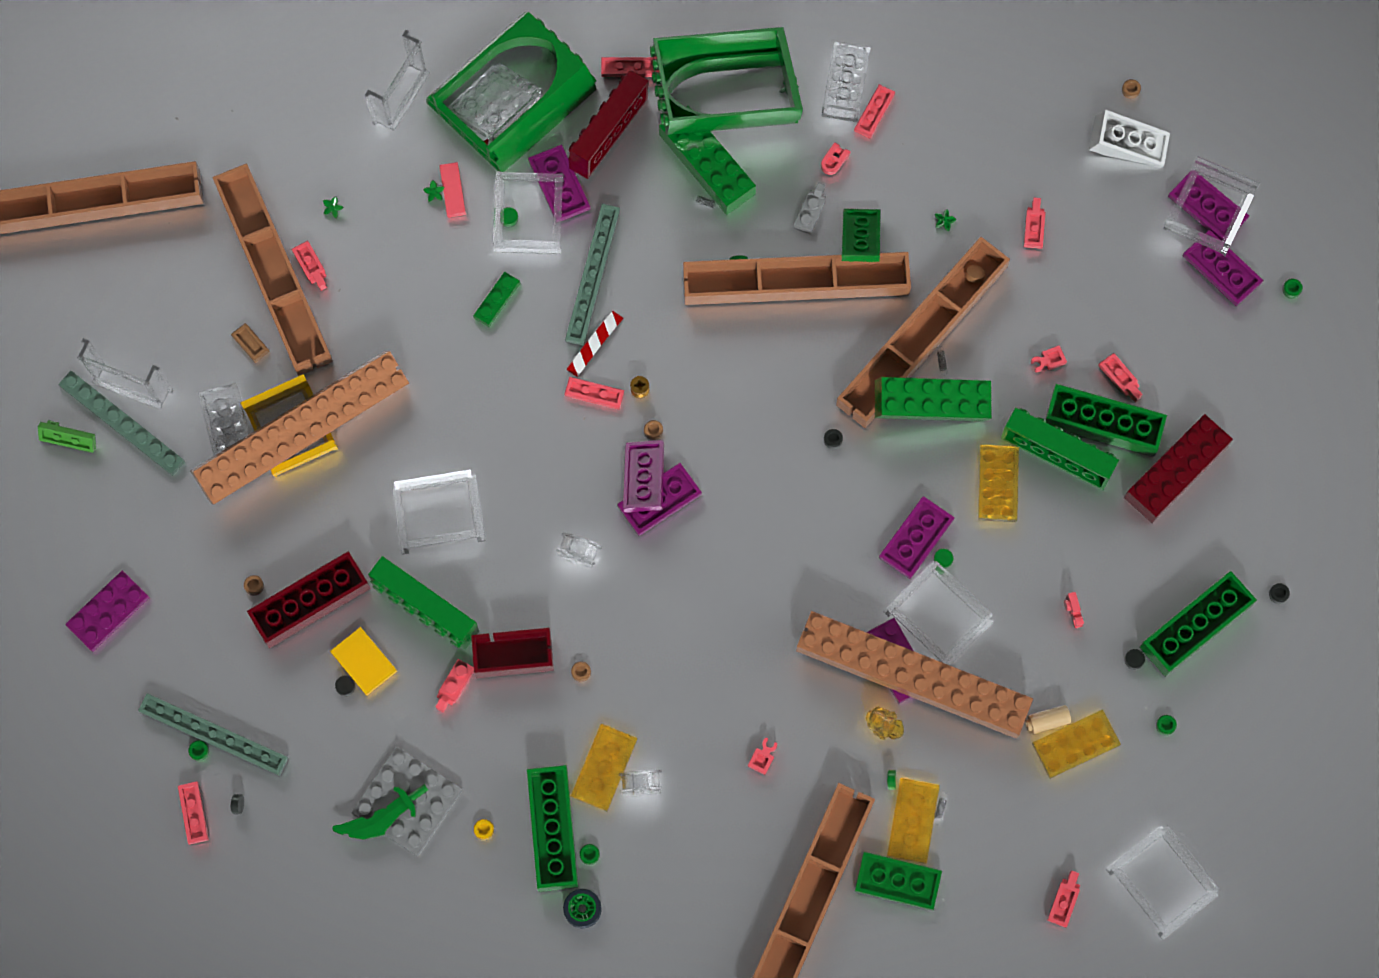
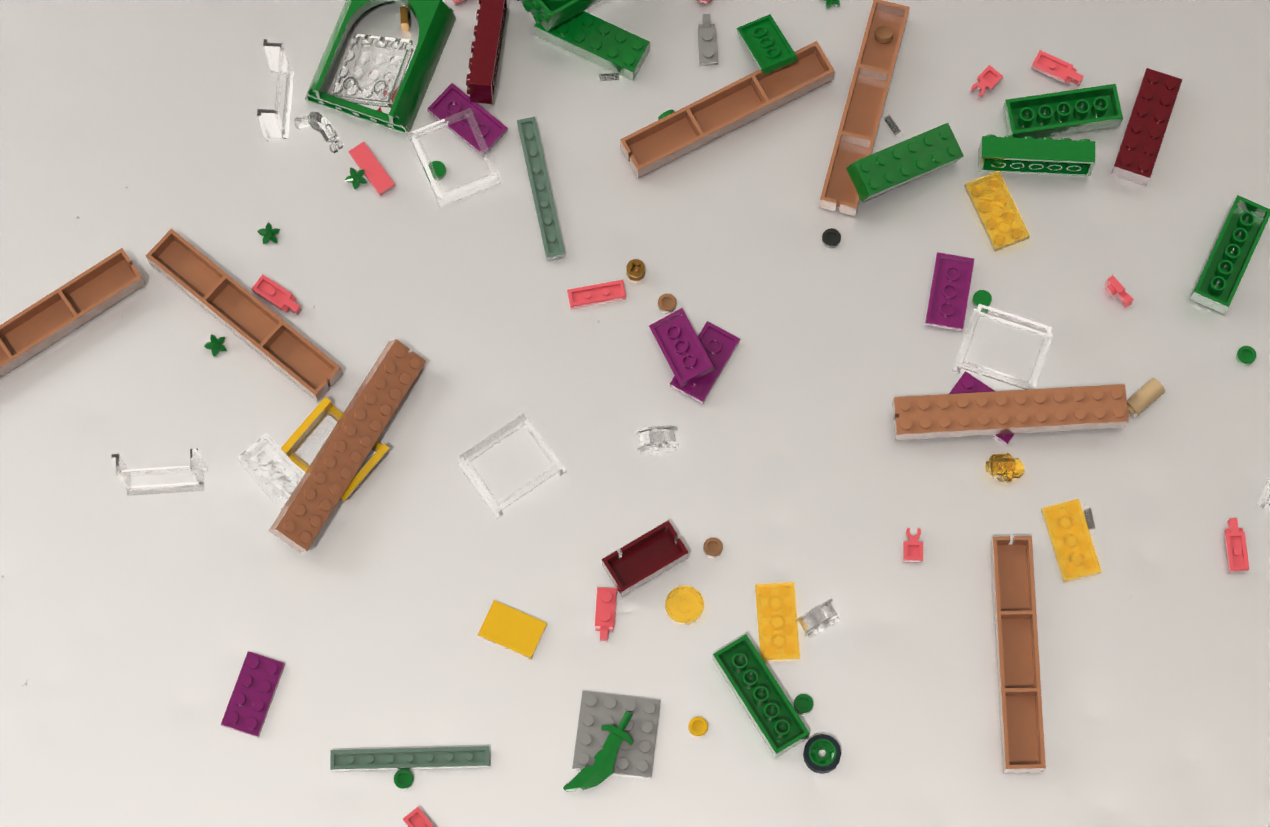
camera: 25 degrees left, 0 degrees up
bright green hinge [38,420,96,453] -> none
sand green plate [58,371,185,476] -> none
pearl dark grey tile [230,794,244,814] -> none
medium nougat tile [231,323,270,363] -> none
medium nougat tile [244,575,264,596] -> none
dark red brick [247,551,371,649] -> none
pearl dark grey tile [335,676,355,696] -> none
green brick [368,556,479,650] -> none
green plate [473,272,521,327] -> none
sticker [567,311,624,377] -> none
green plate [855,852,942,911] -> none
green tile [887,770,896,790] -> none
clear yellow plate [1032,709,1121,779] -> none
pearl dark grey tile [1124,649,1145,670] -> none
none -> green plant [204,334,227,357]
none -> clear arm [294,112,343,153]
none -> pearl gold tile [400,6,409,31]
none -> clear yellow tile [665,586,704,625]

